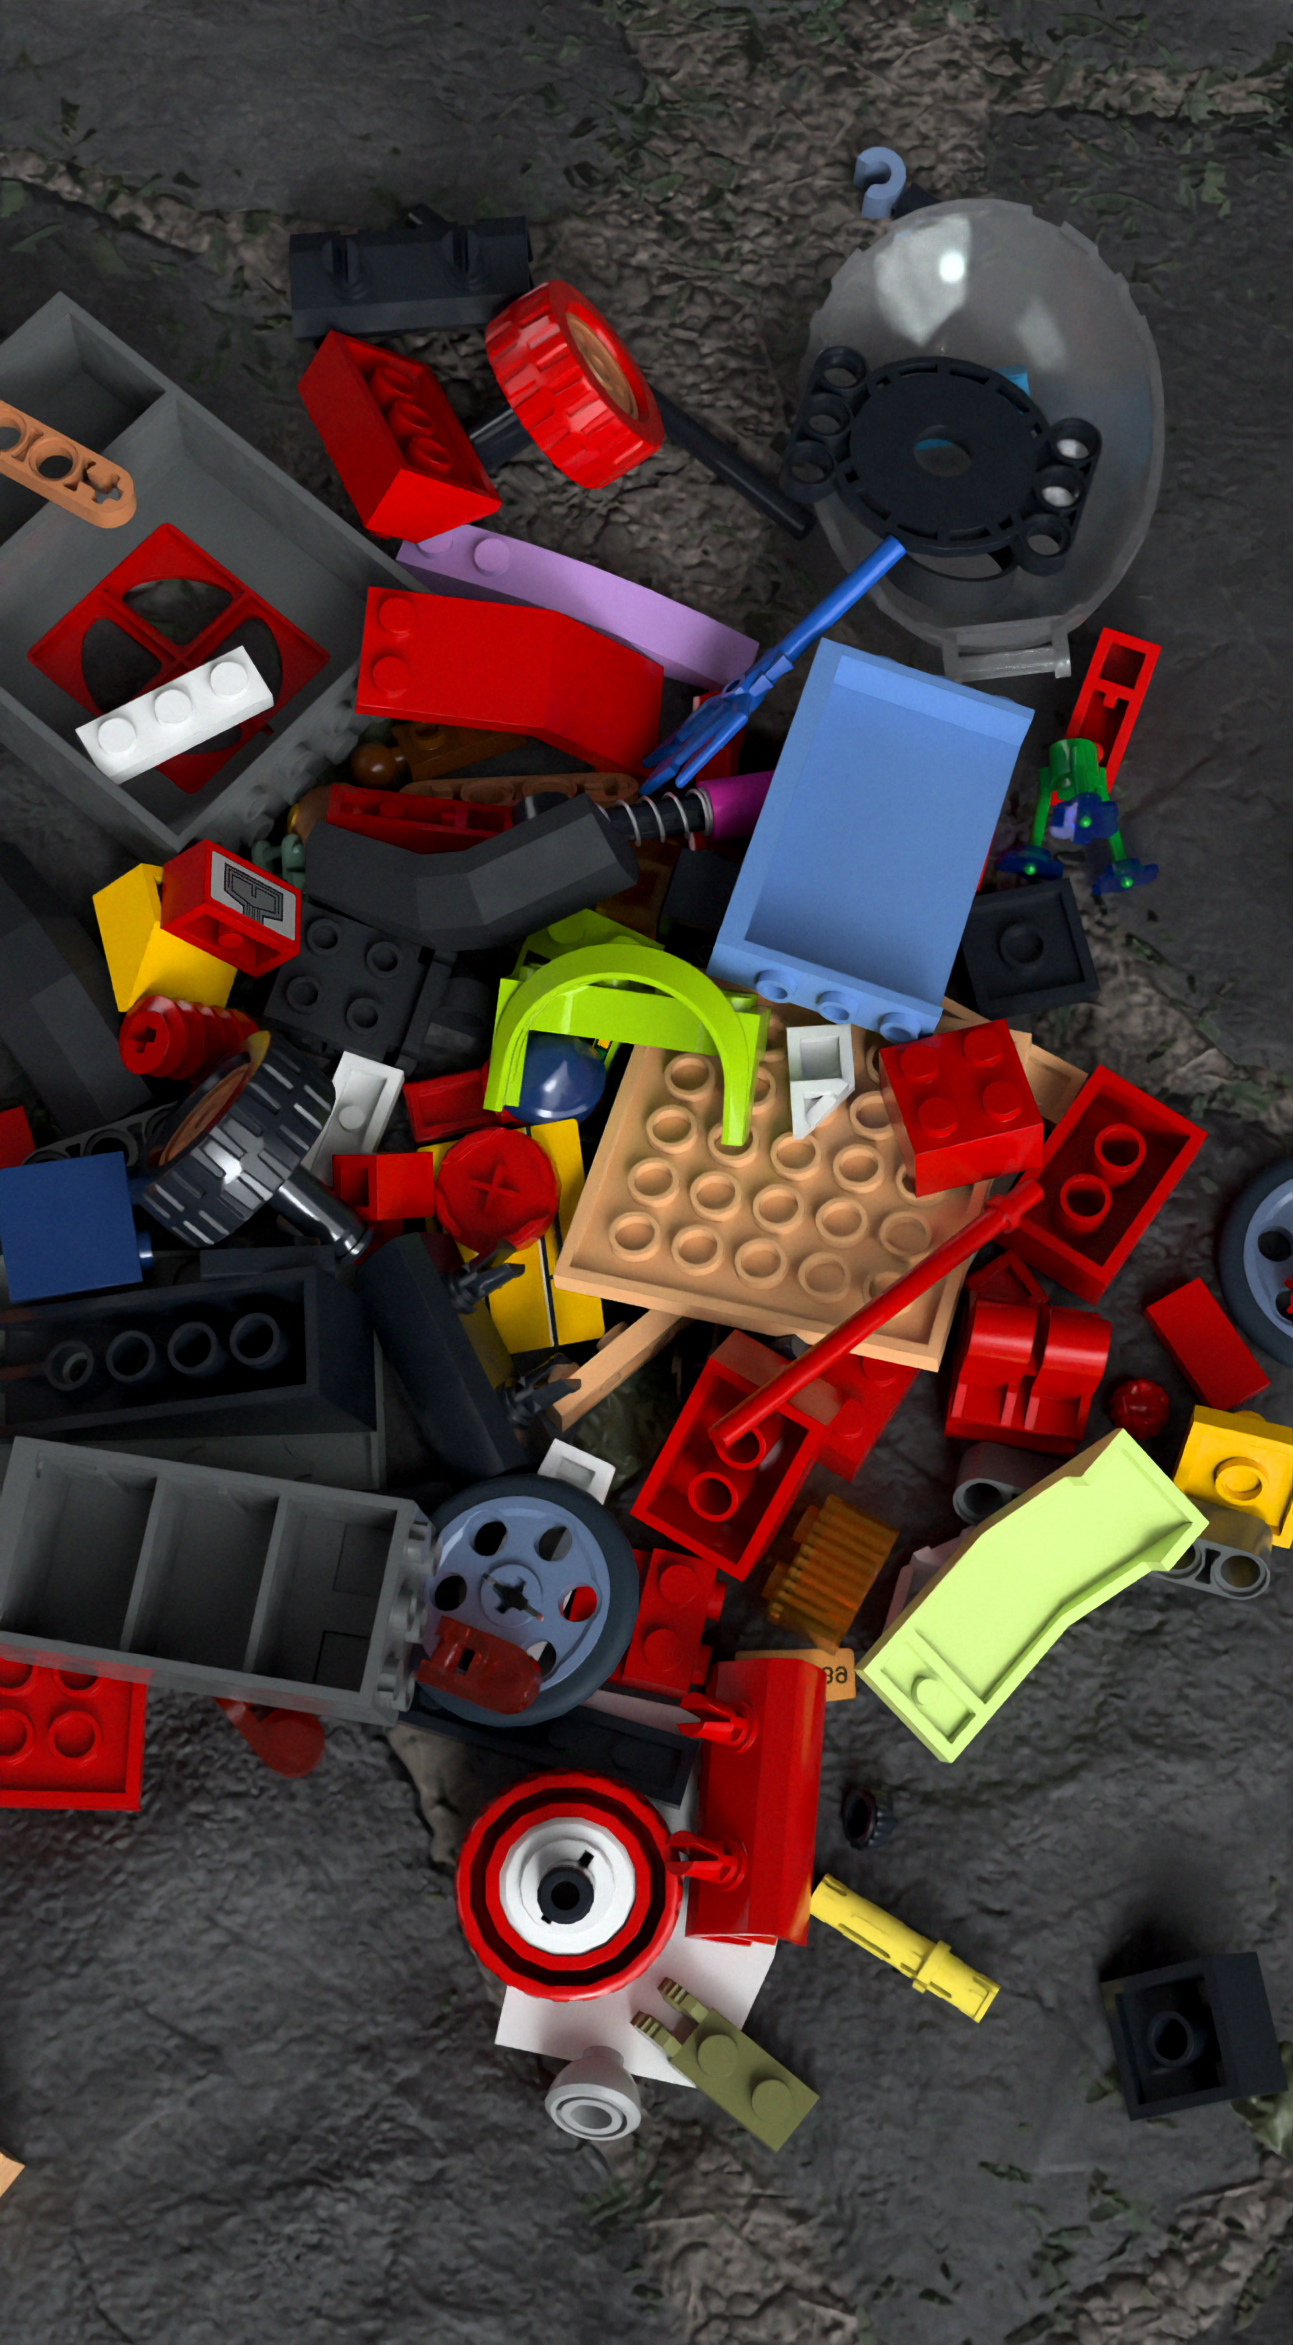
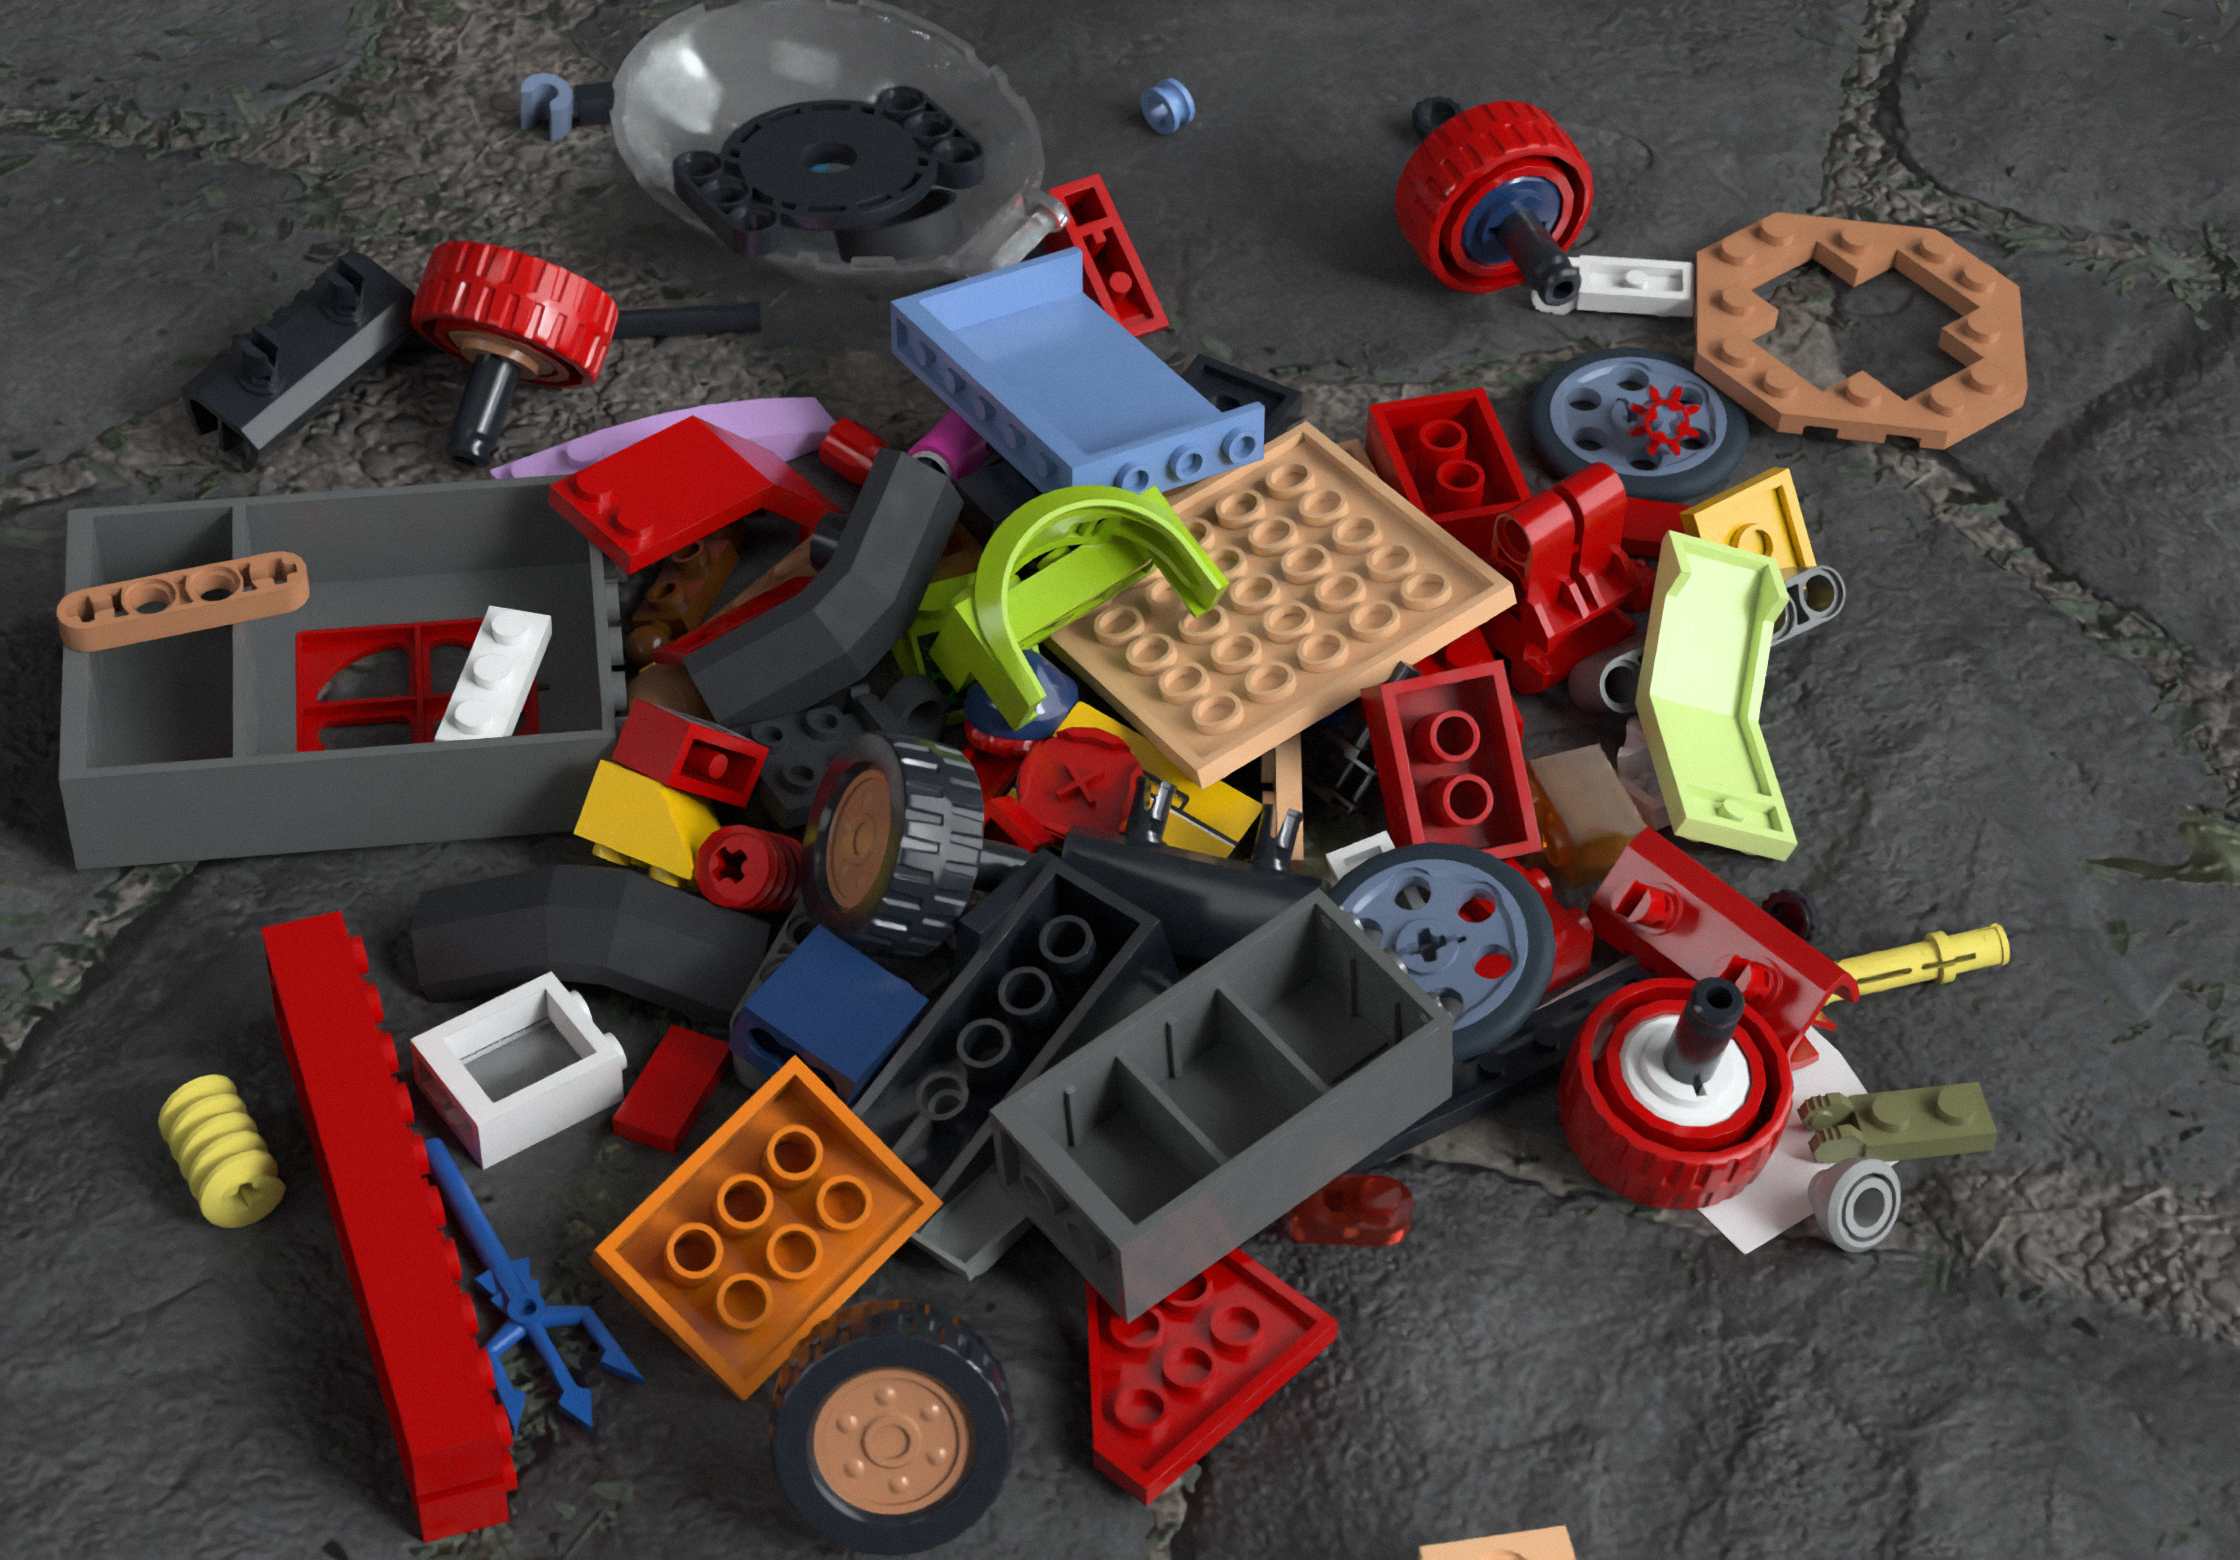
camera: 45 degrees left, 25 degrees down
red slope [296,330,502,544] -> none
clear red plate [414,1615,542,1716] -> none
blue piece [638,535,906,796] -> none
red bar [707,1178,1044,1450] -> none
white slope [786,1023,855,1140] -> none
red brick [879,1018,1044,1198] -> none
plant [996,738,1159,895] -> none
black slope [1100,1952,1289,2121] -> none

